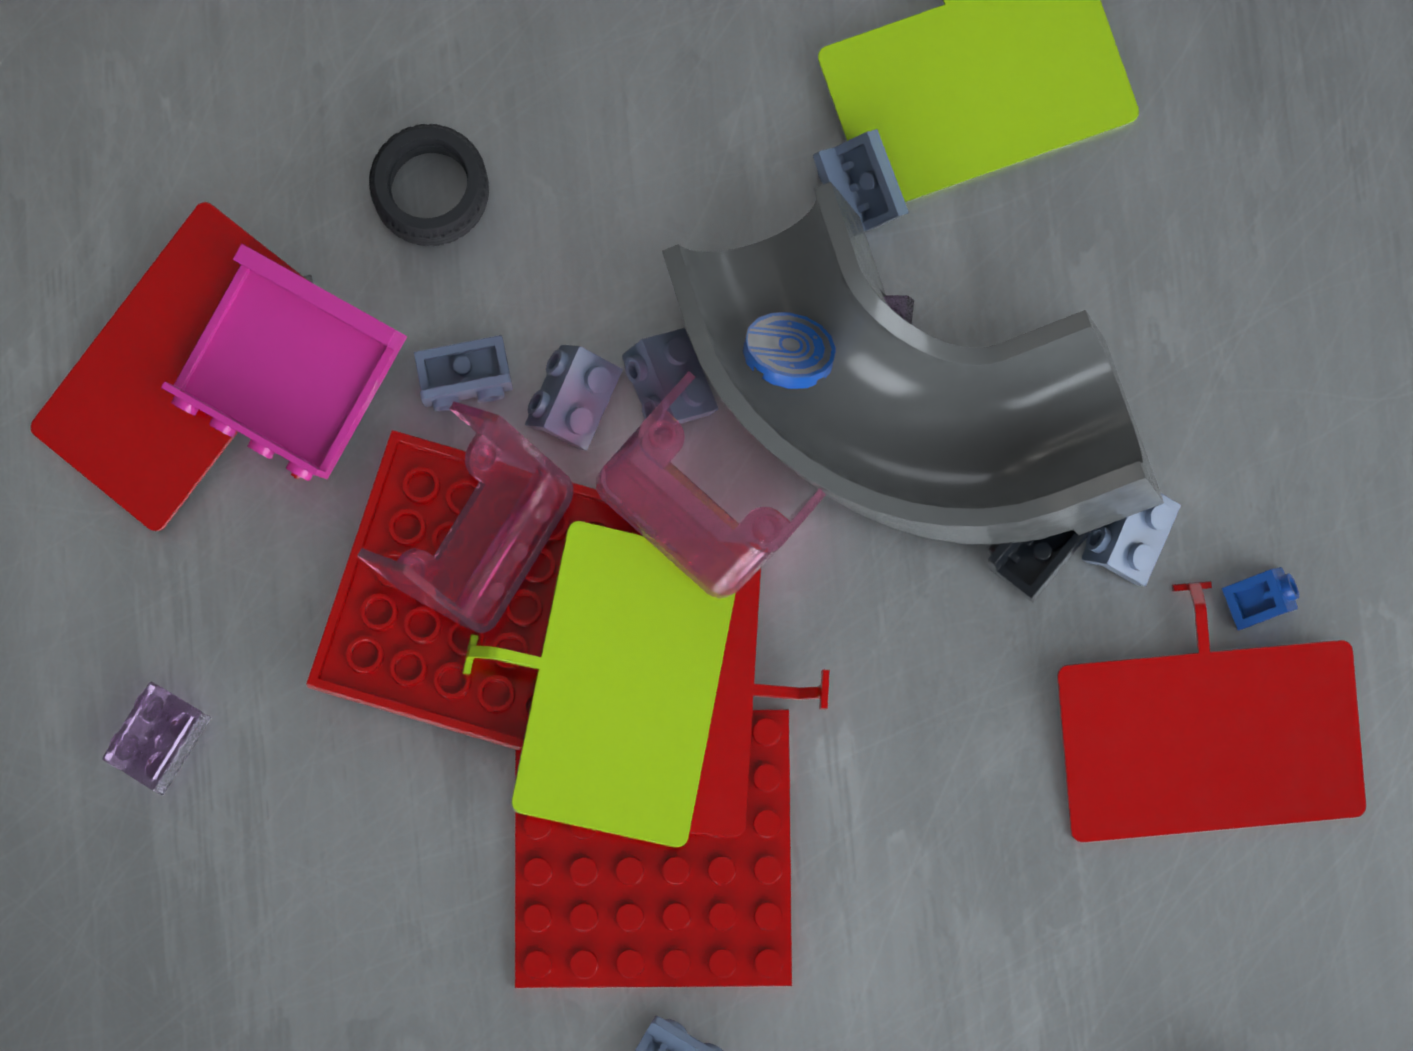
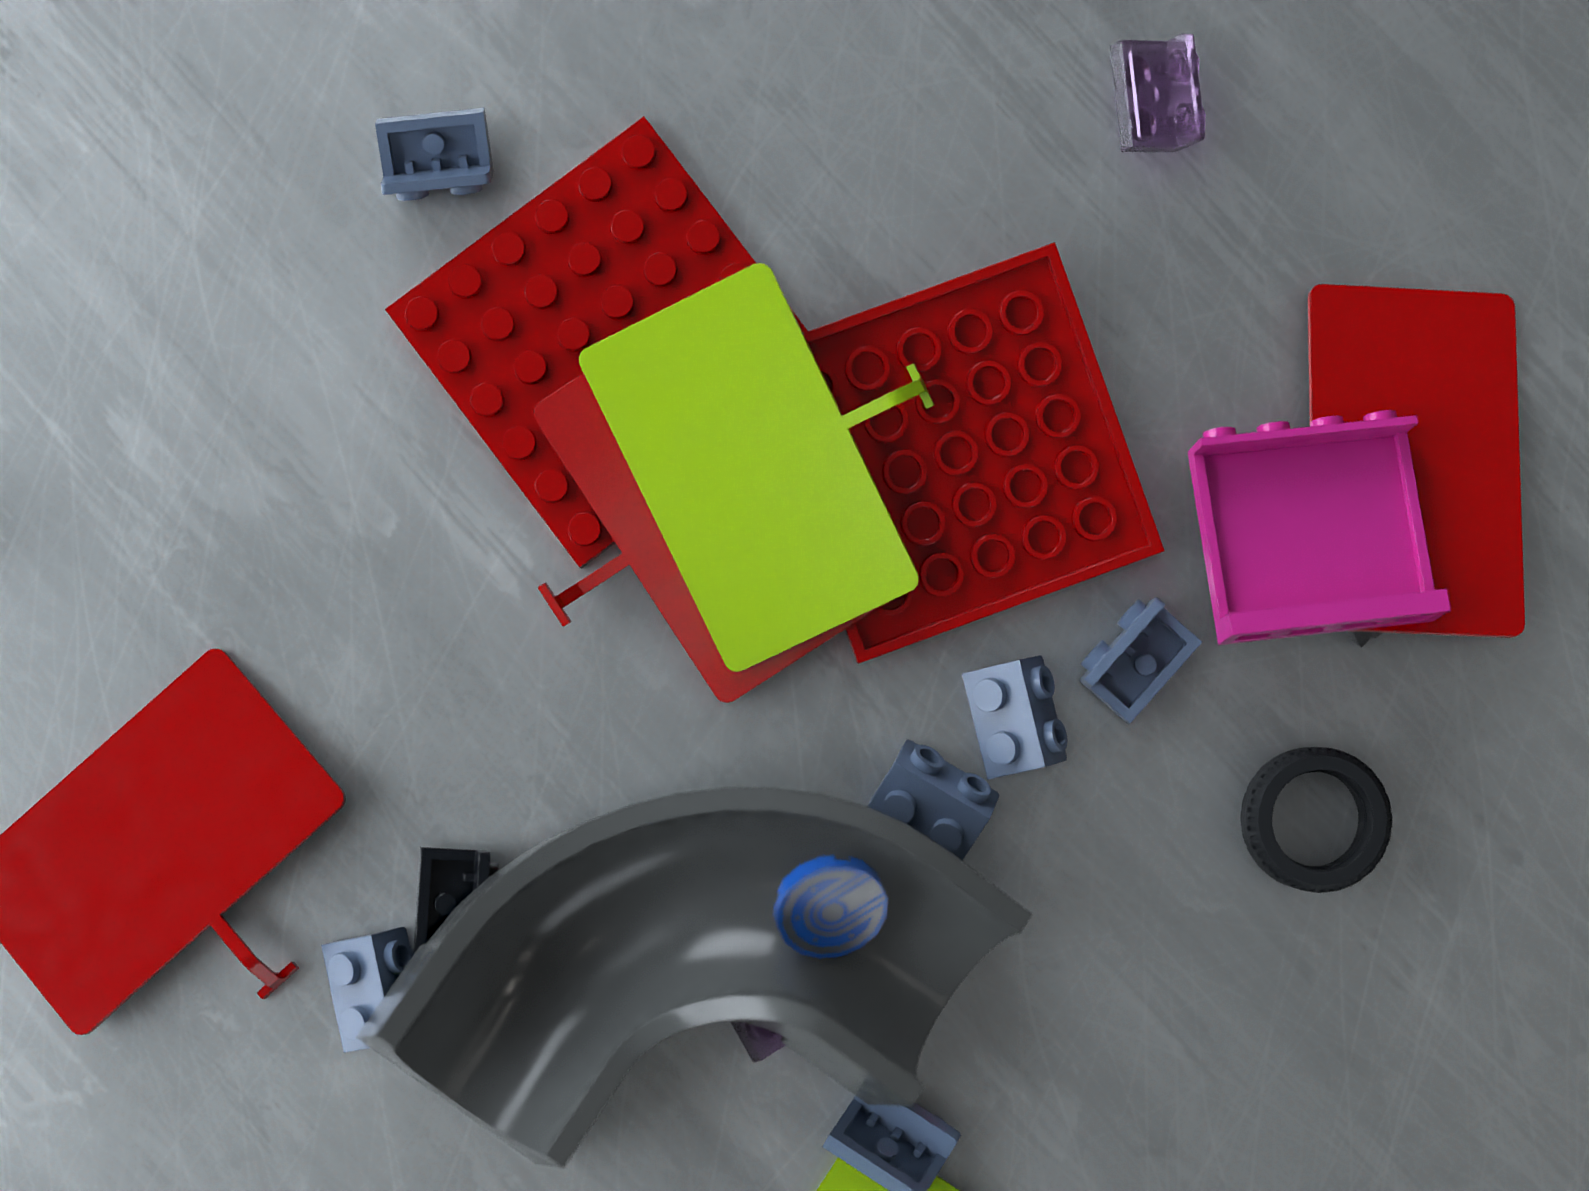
camera: 140 degrees right, 5 degrees up
clear pink windscreen [357,401,573,633] -> none
clear pink windscreen [596,371,826,598] -> none
blue bracket [1221,567,1299,631] -> none

